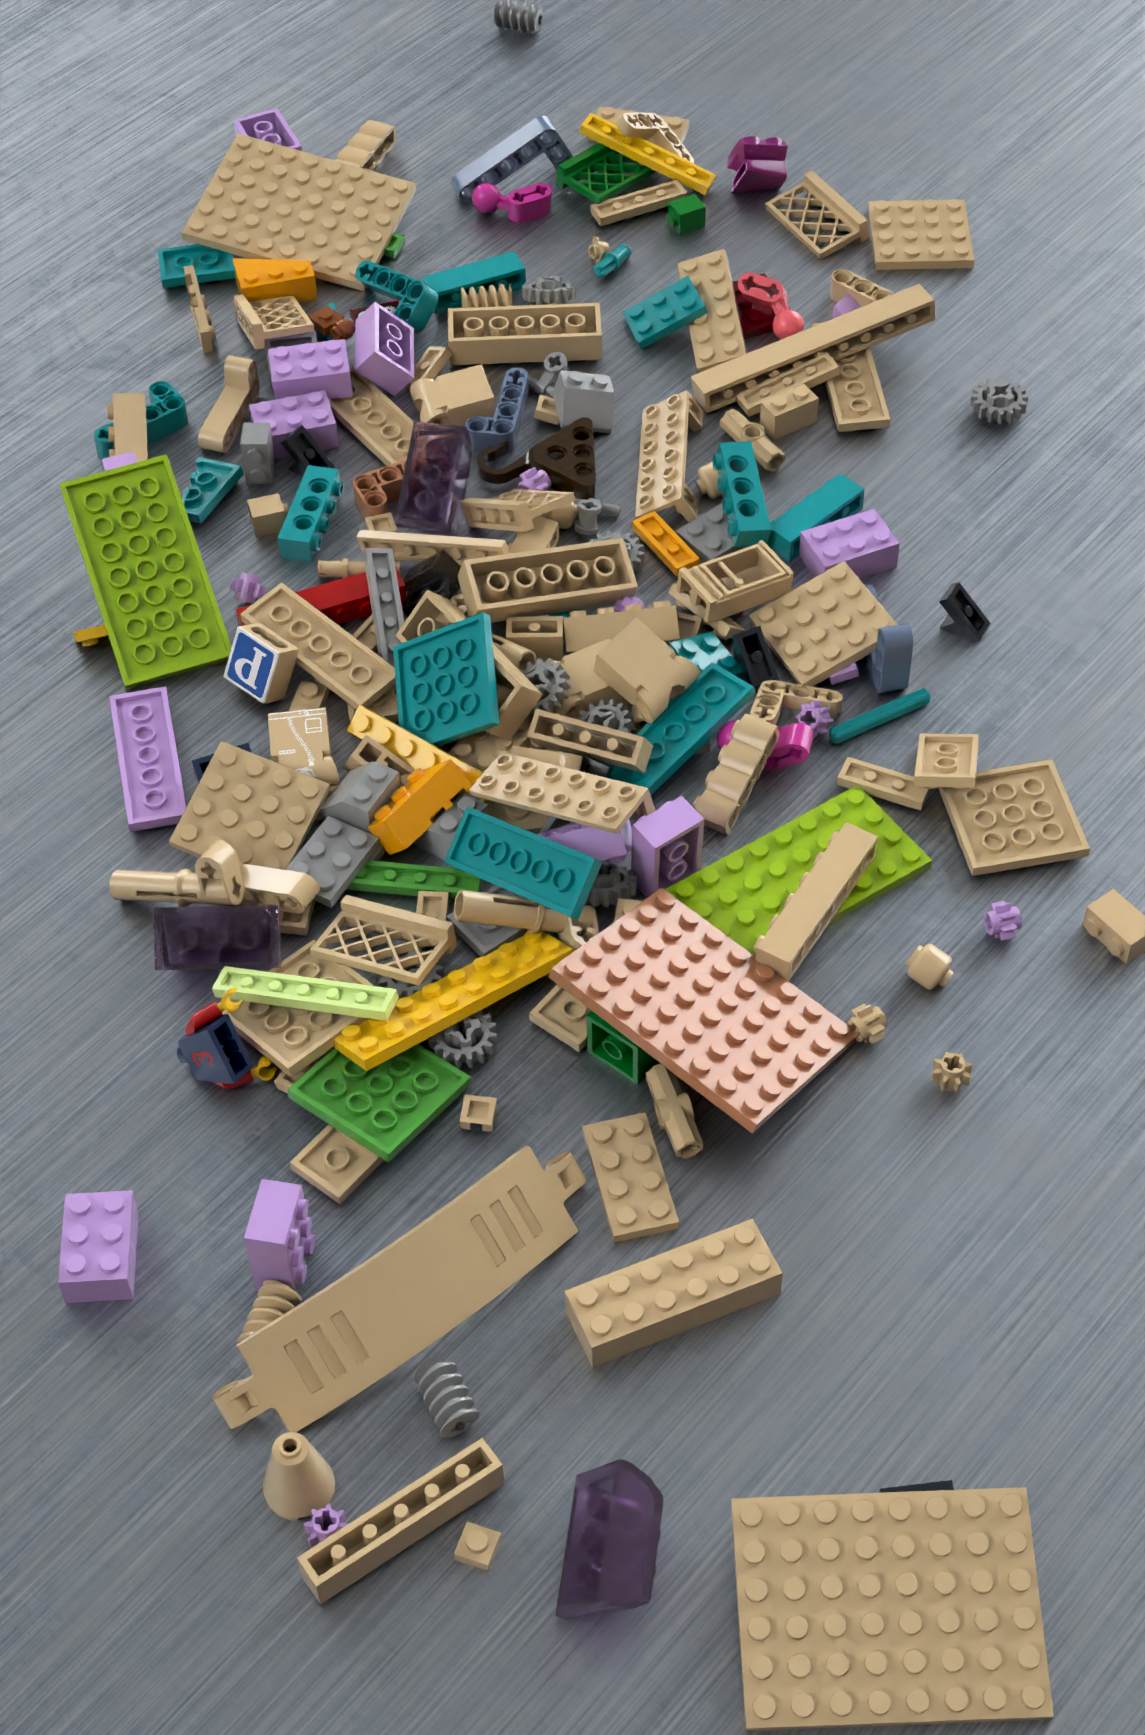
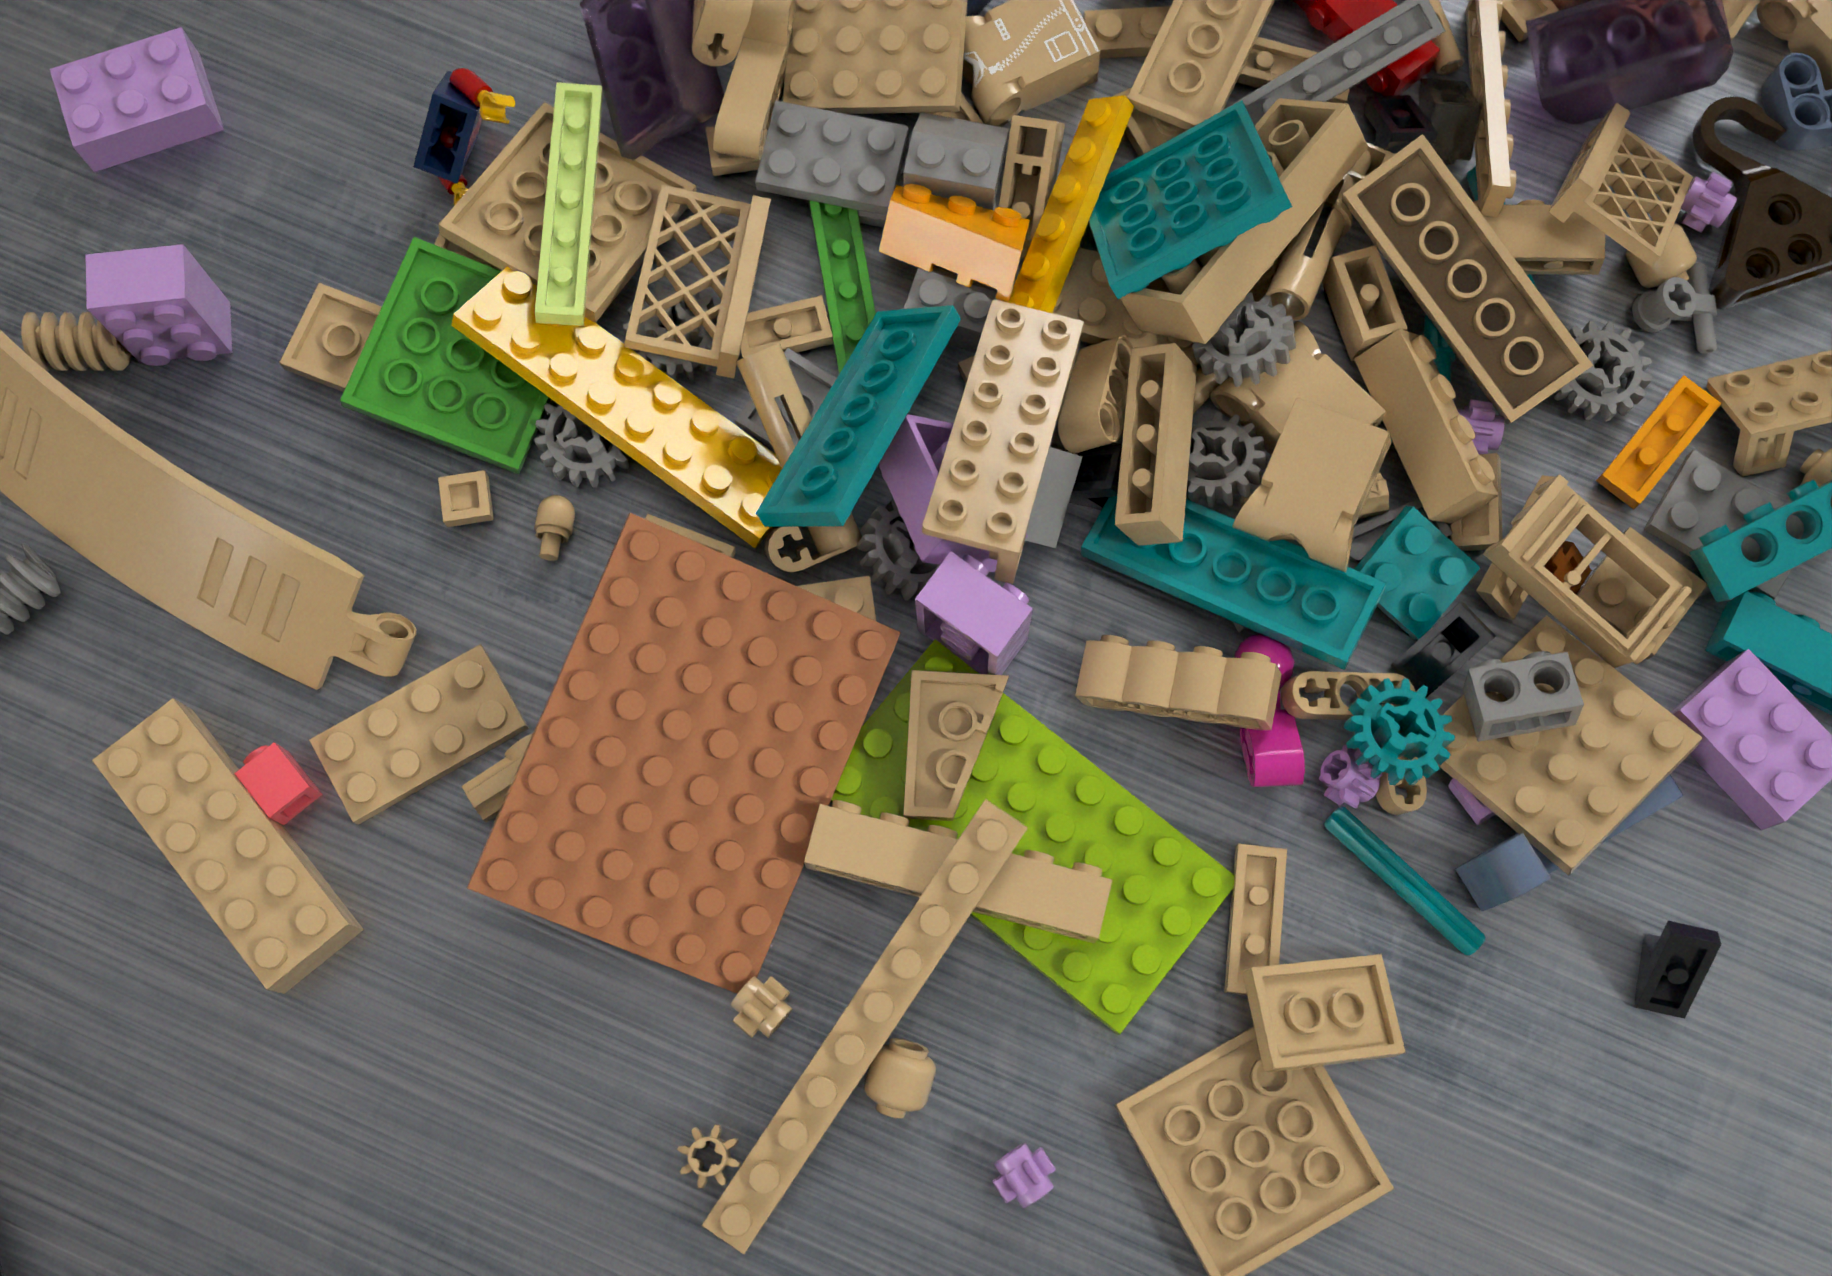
camera: 70 degrees right, 25 degrees up
none -> coral brick [234,742,323,825]
none -> tan cylinder [534,495,575,561]
none -> tan plate [702,799,1028,1254]
none -> tan wing [903,670,1009,821]
none -> teal gear [1344,678,1455,786]
none -> light grey brick [1463,651,1584,741]

